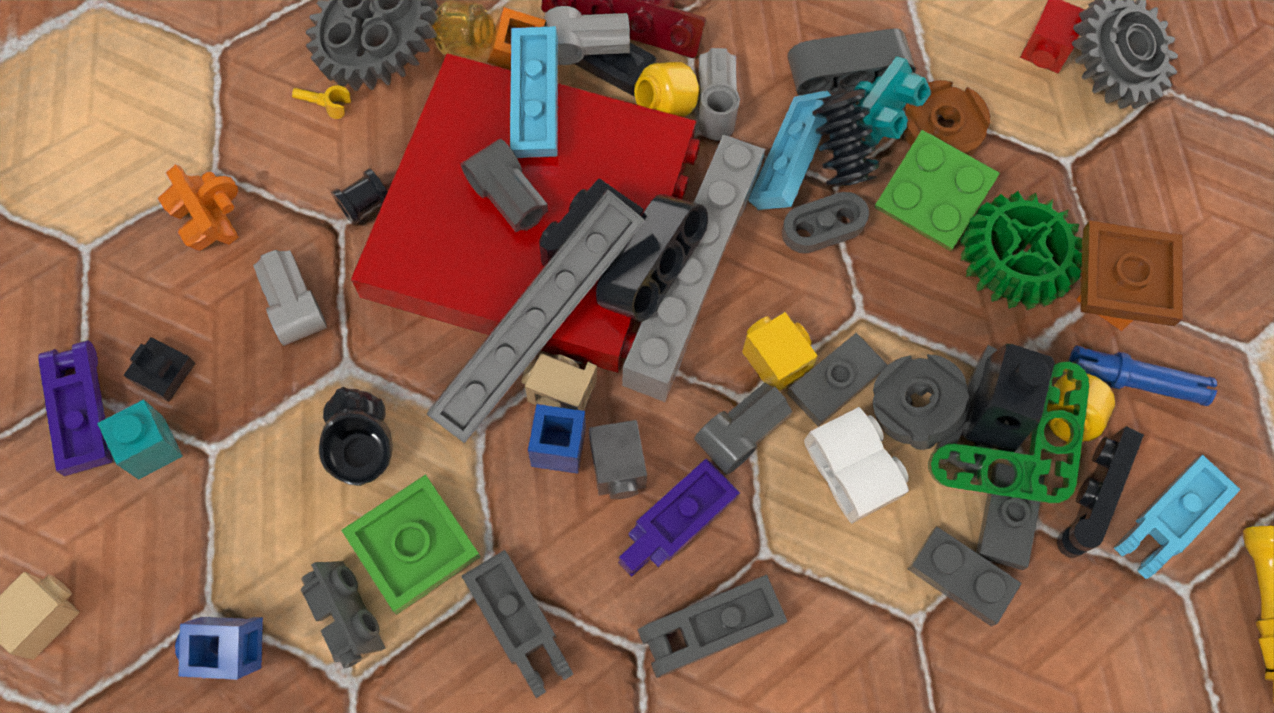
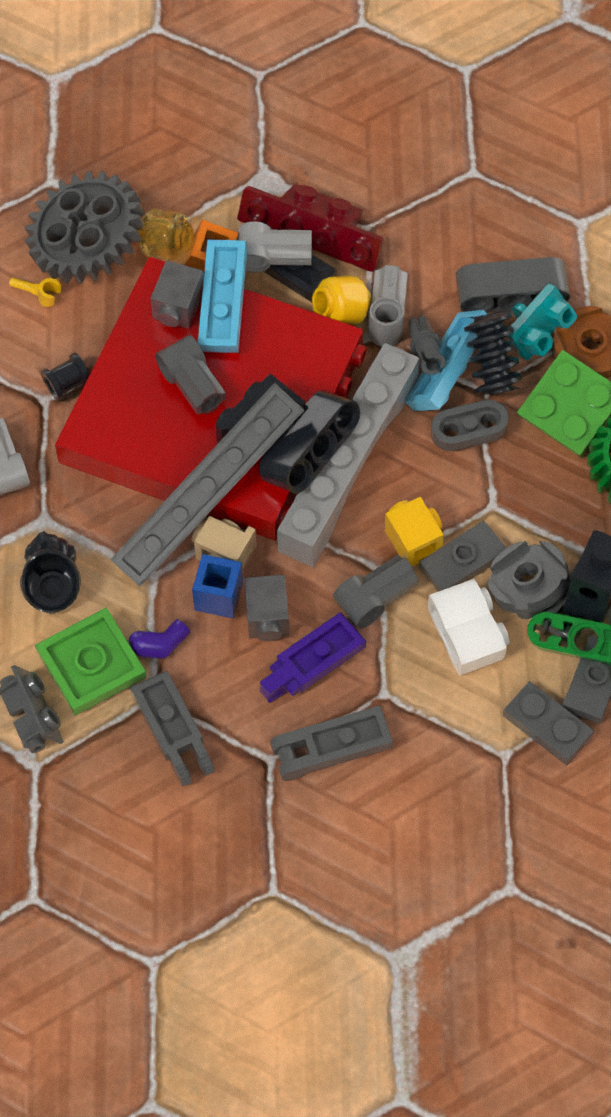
camera: 10 degrees right, 5 degrees down
none -> dark purple arm [128,619,190,659]
none -> flat silver brick [150,260,204,329]
none -> dark grey axle [408,315,446,375]

